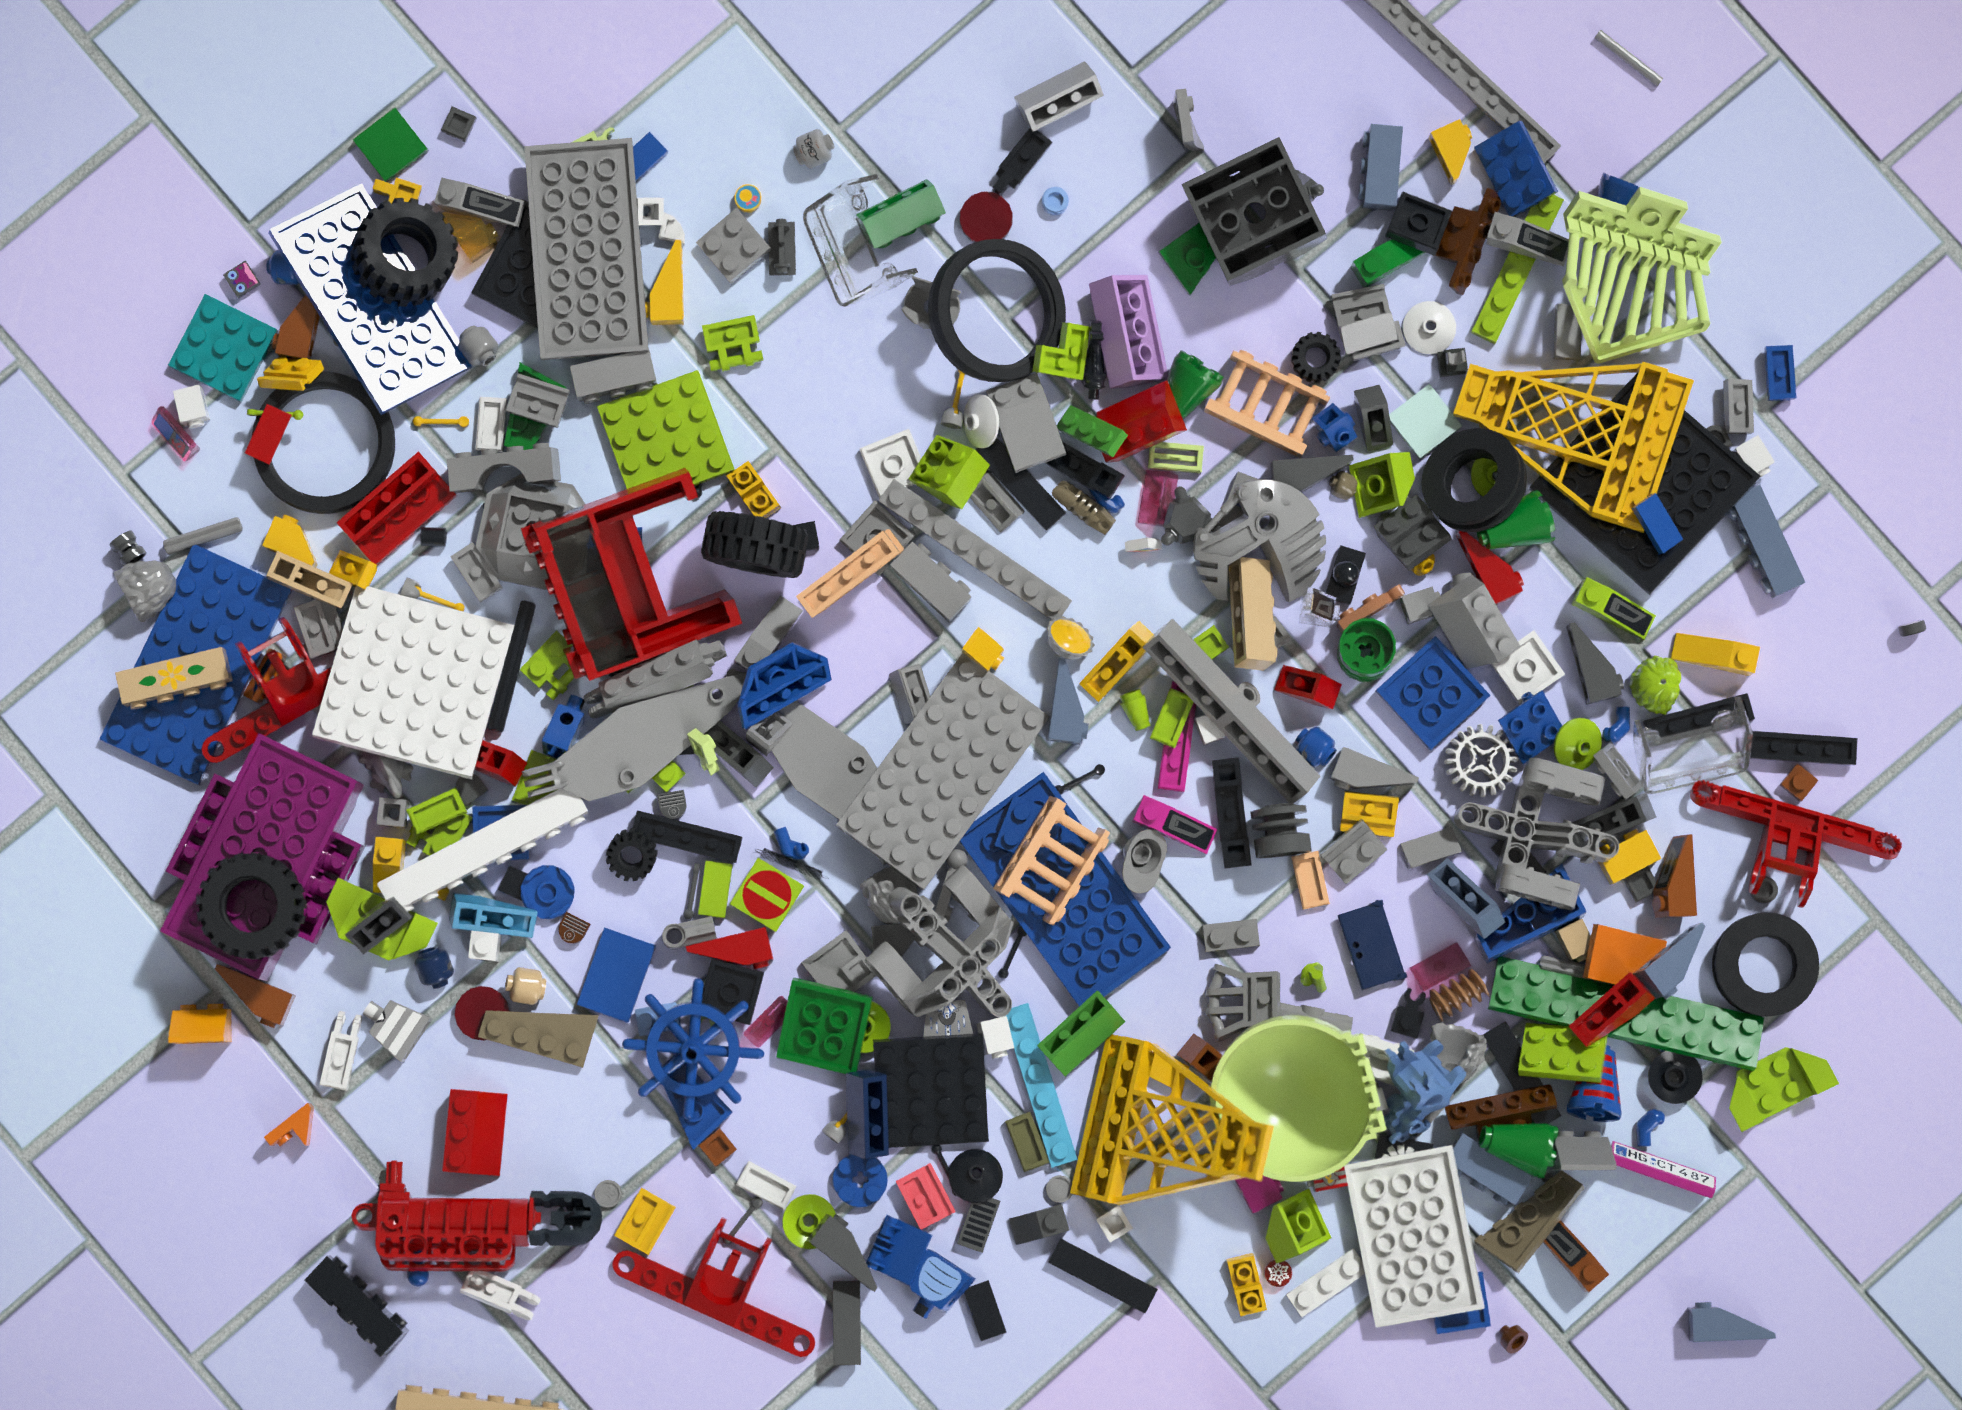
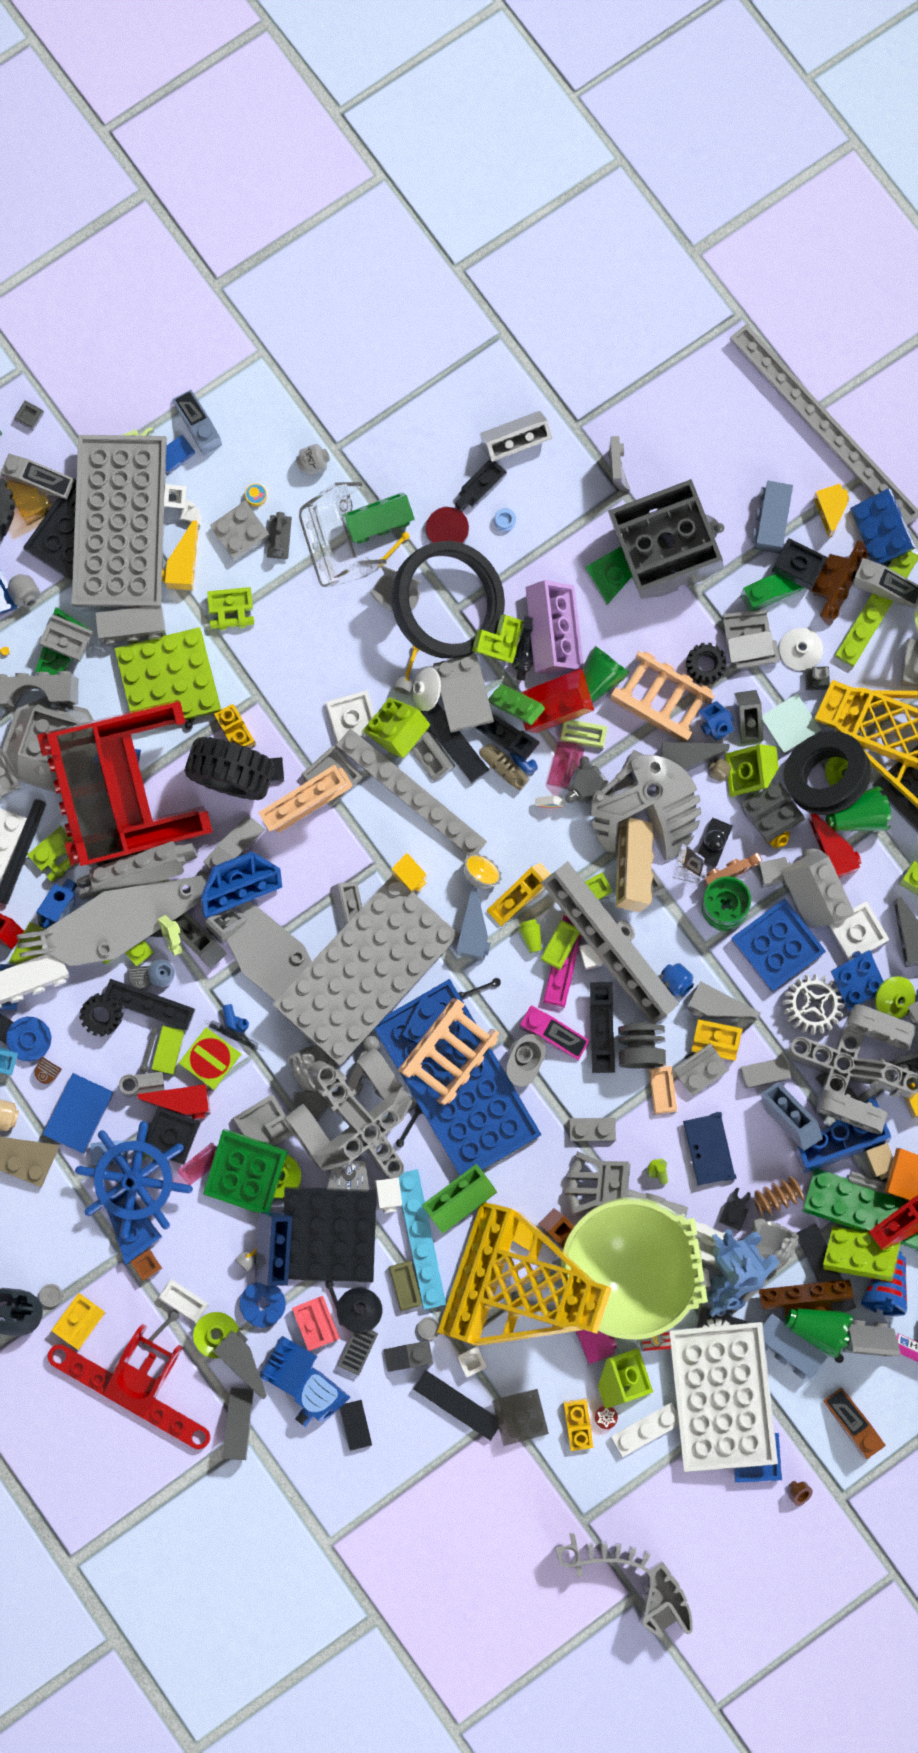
camera: 10 degrees right, 5 degrees down
white tile [475,396,507,453] -> none
light grey brick [890,541,972,623] -> none
red slope [1274,665,1342,710] -> none
clear pink slope [1409,942,1472,992] -> none
dark tan wing [1474,1170,1585,1274] -> none
none -> sand blue plate [147,959,175,987]
none -> sand blue slope [172,390,222,455]
none -> yellow hinge [376,532,410,568]
none -> clear smoke plate [492,1388,549,1446]

